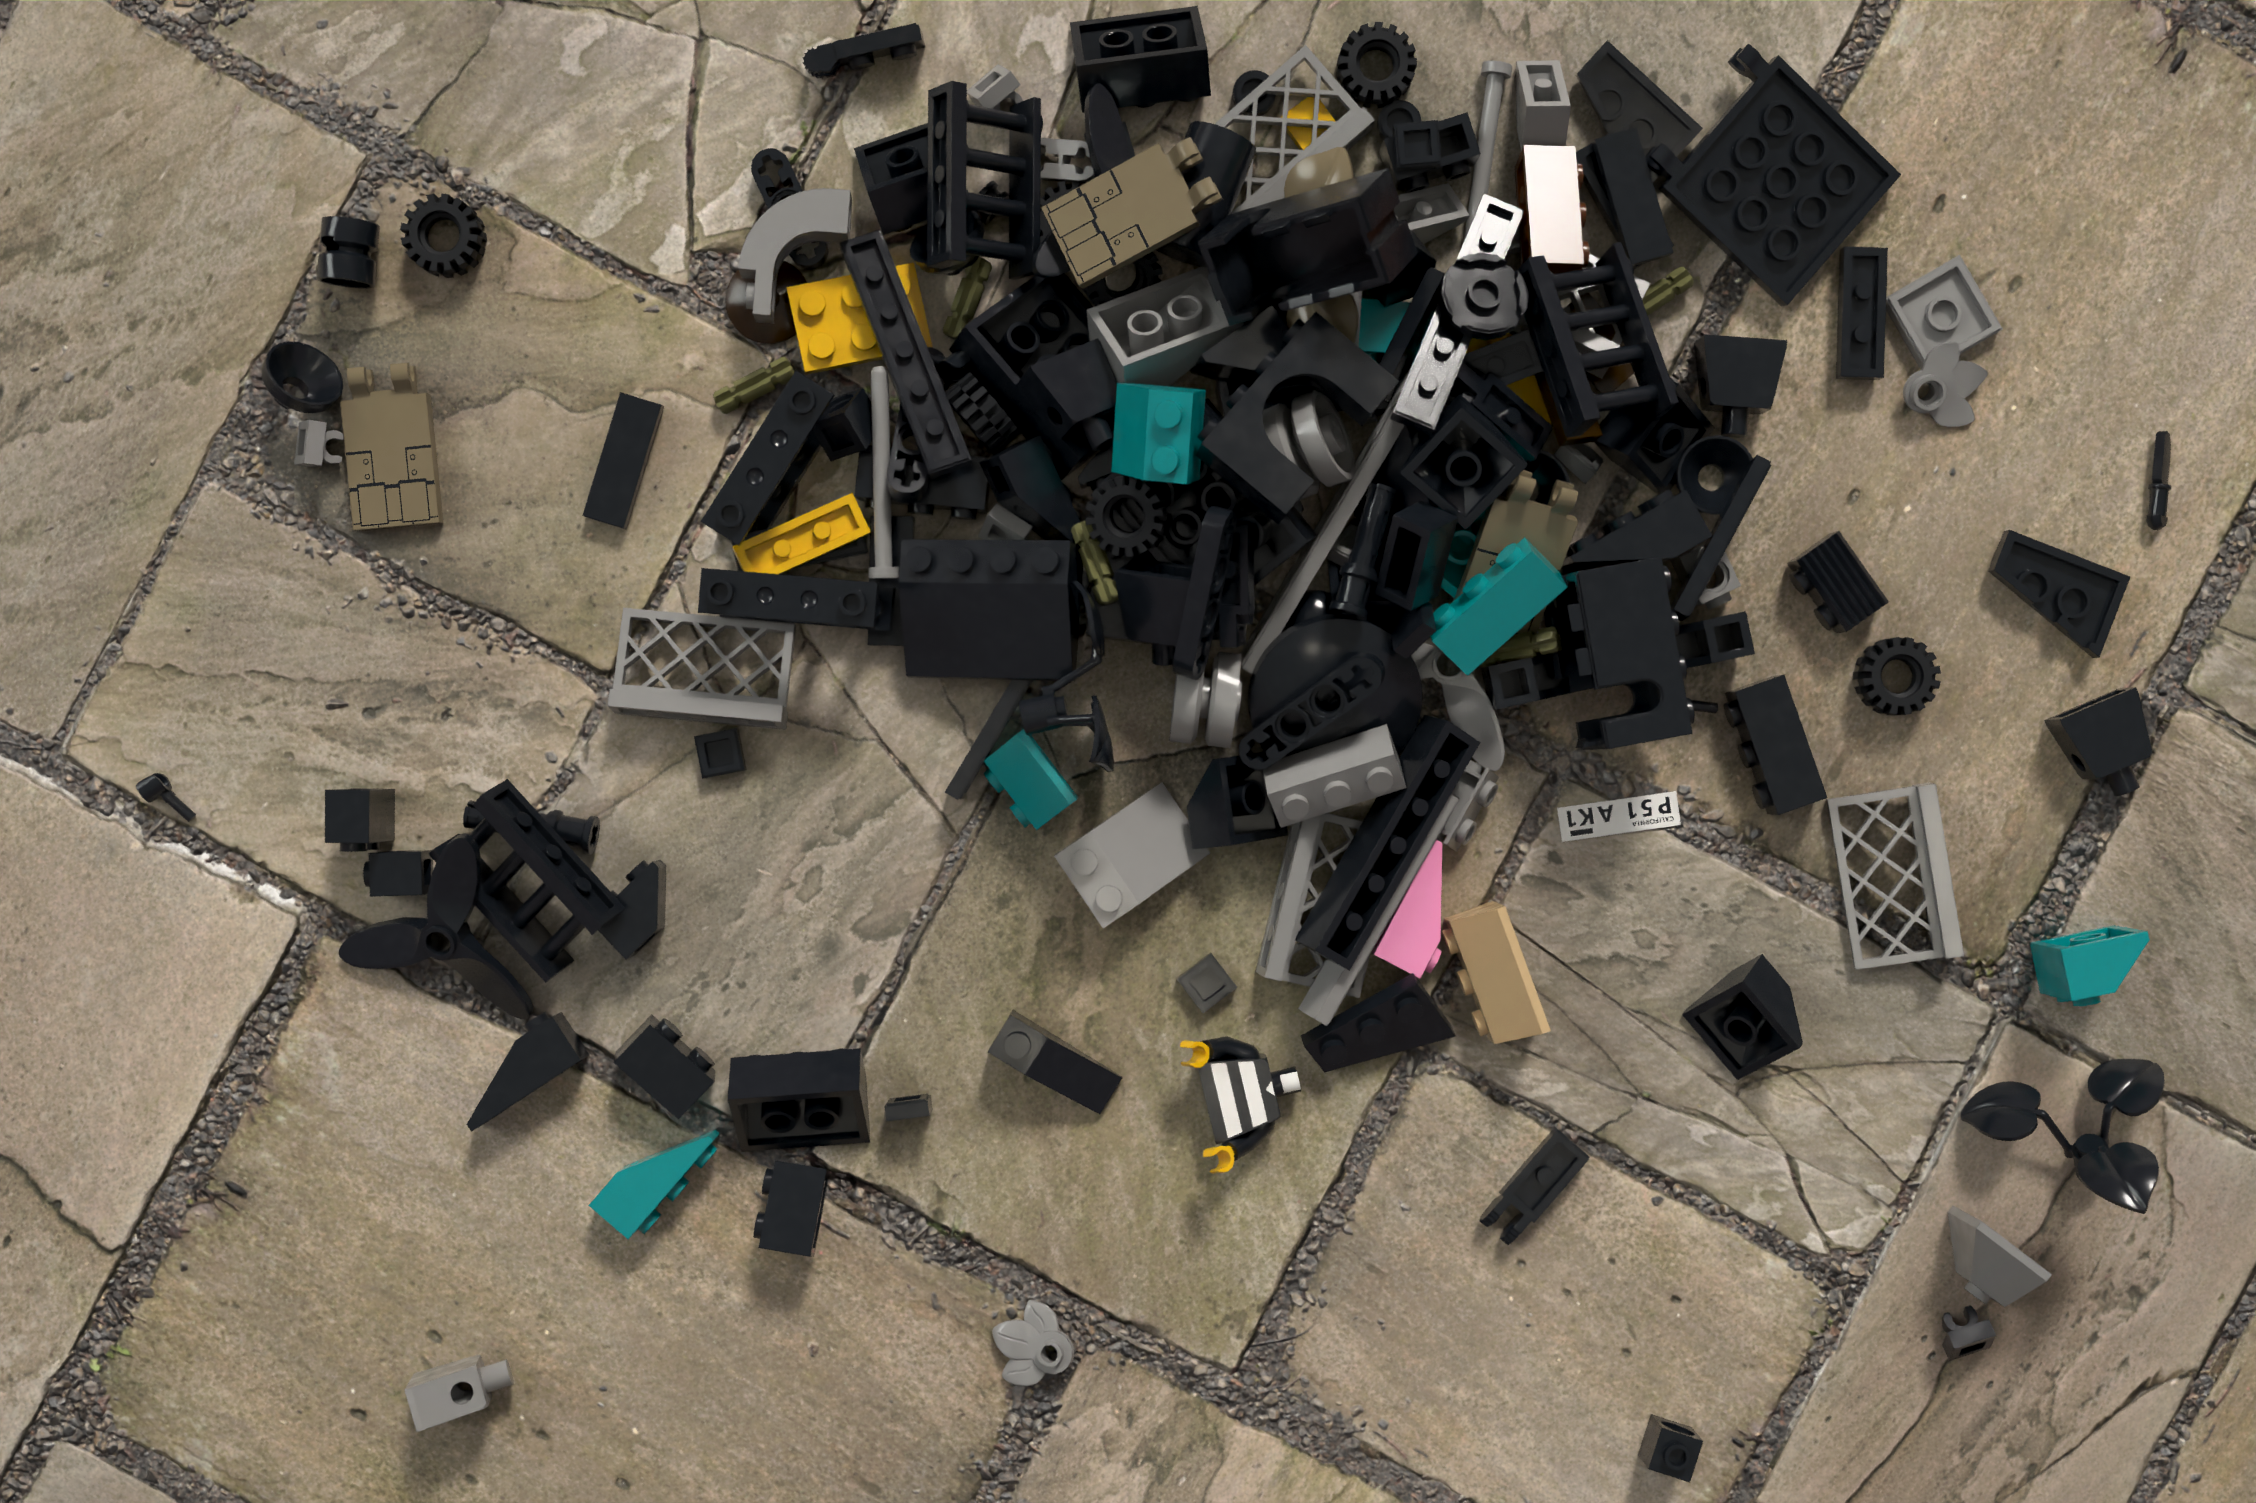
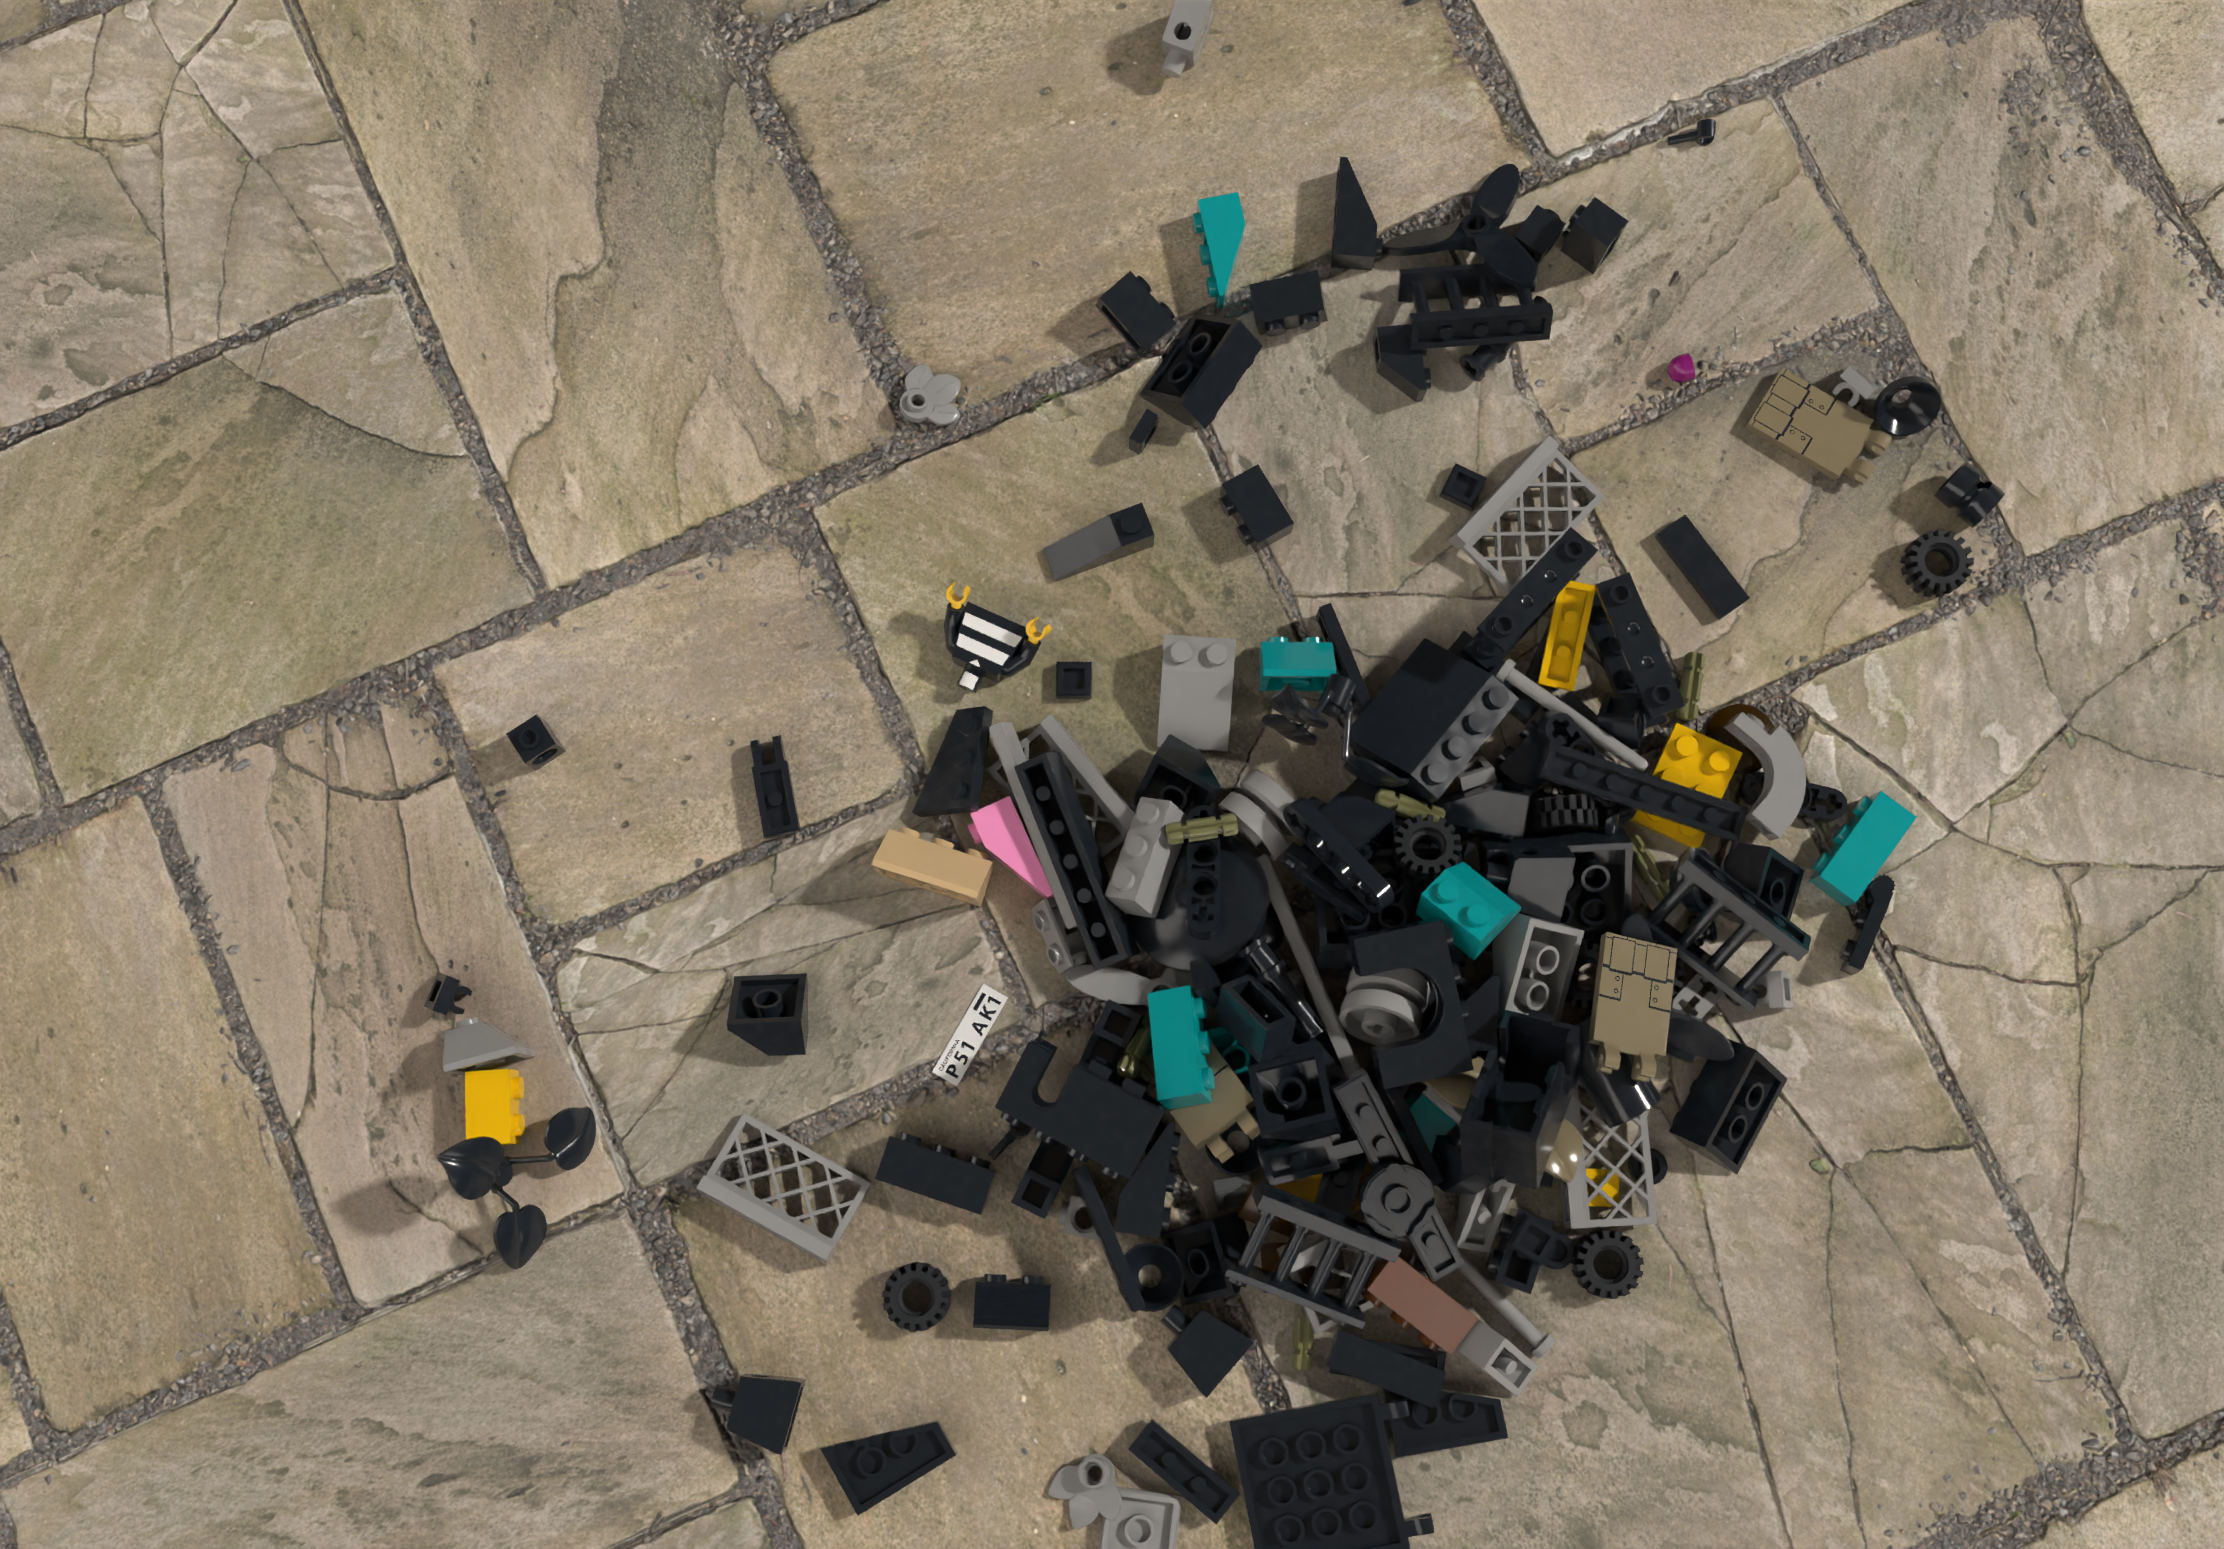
camera: 130 degrees right, 10 degrees down
teal slope [2030,925,2150,1006] -> none
none -> yellow brick [465,1069,525,1145]
none -> olive axle [1166,813,1238,845]
none -> black brick [1218,464,1294,553]
none -> magenta hinge [1668,353,1696,382]
none -> teal brick [1809,791,1917,907]

